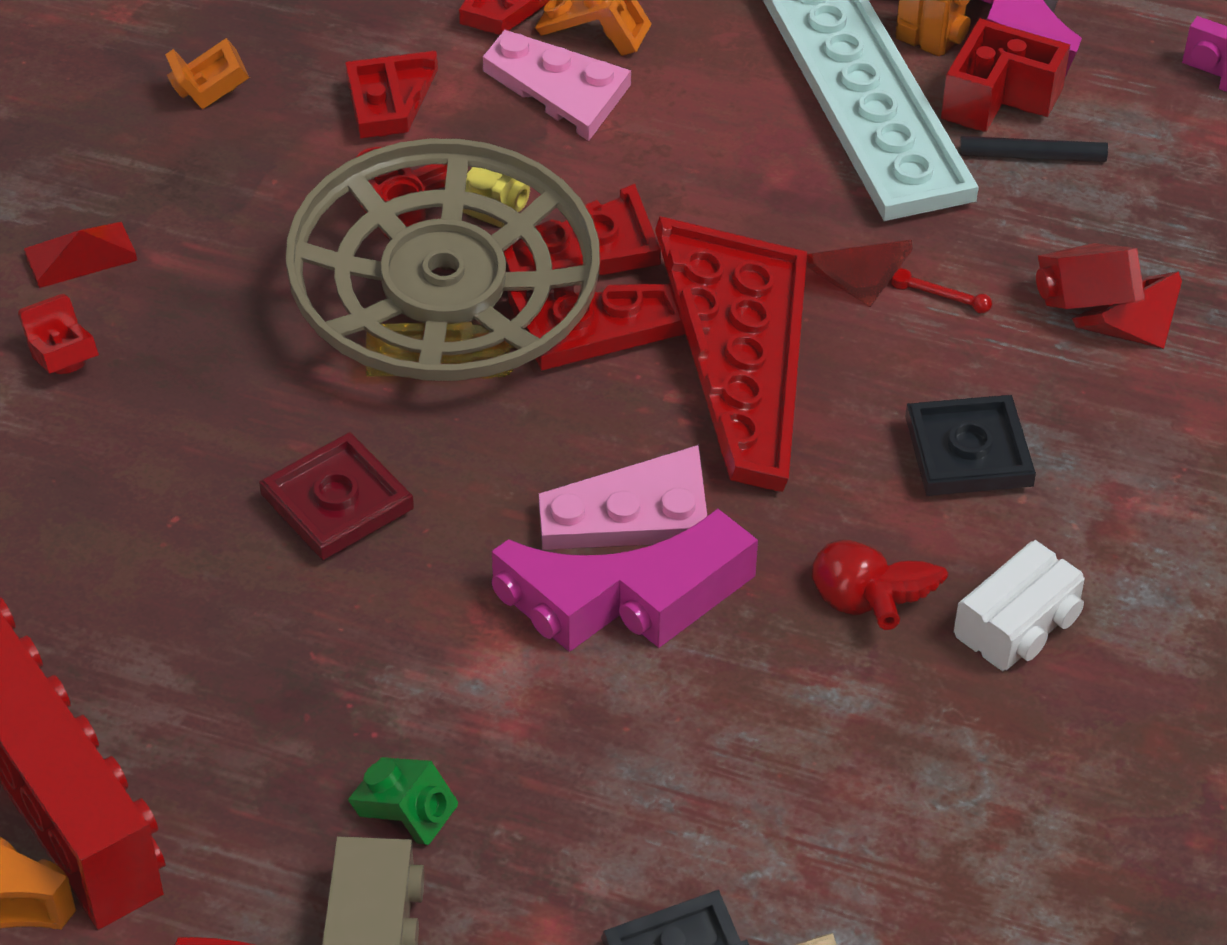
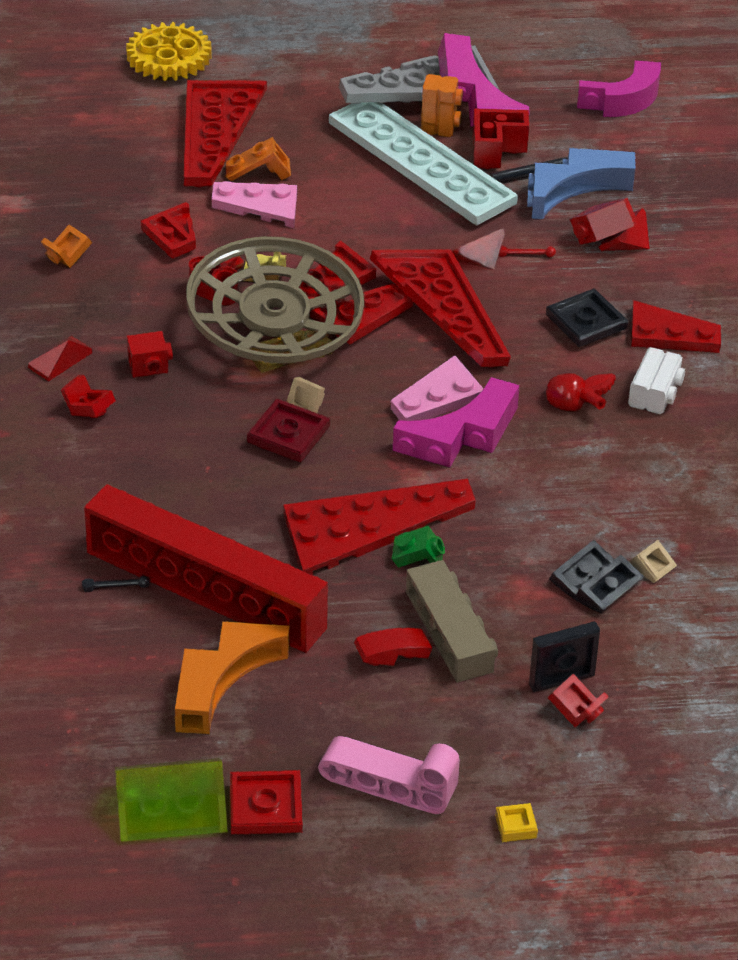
camera: 25 degrees left, 5 degrees down
none -> red brick [127,331,173,378]
none -> red wing [283,478,476,575]
none -> tan tile [287,377,325,413]
none -> medium blue arch [527,148,635,219]
none -> red wing [631,300,721,353]

